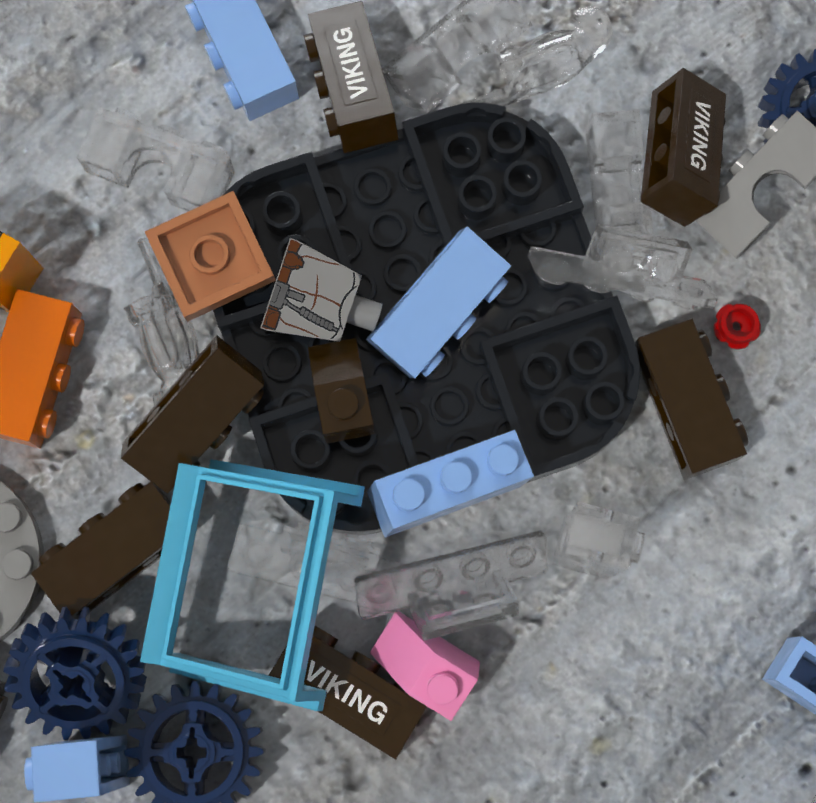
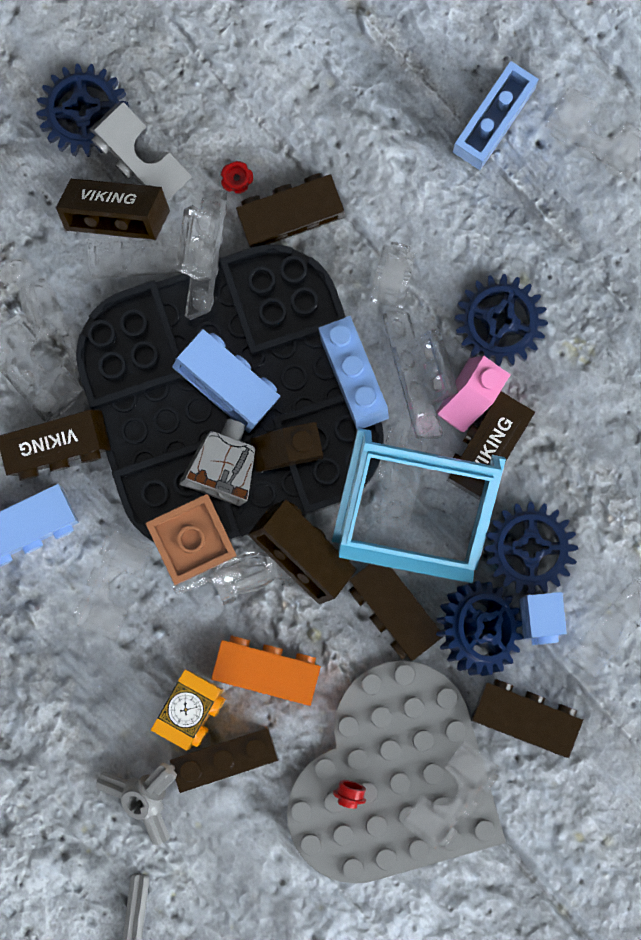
camera: 90 degrees left, 5 degrees up
none -> dark blue gear [454,274,548,367]

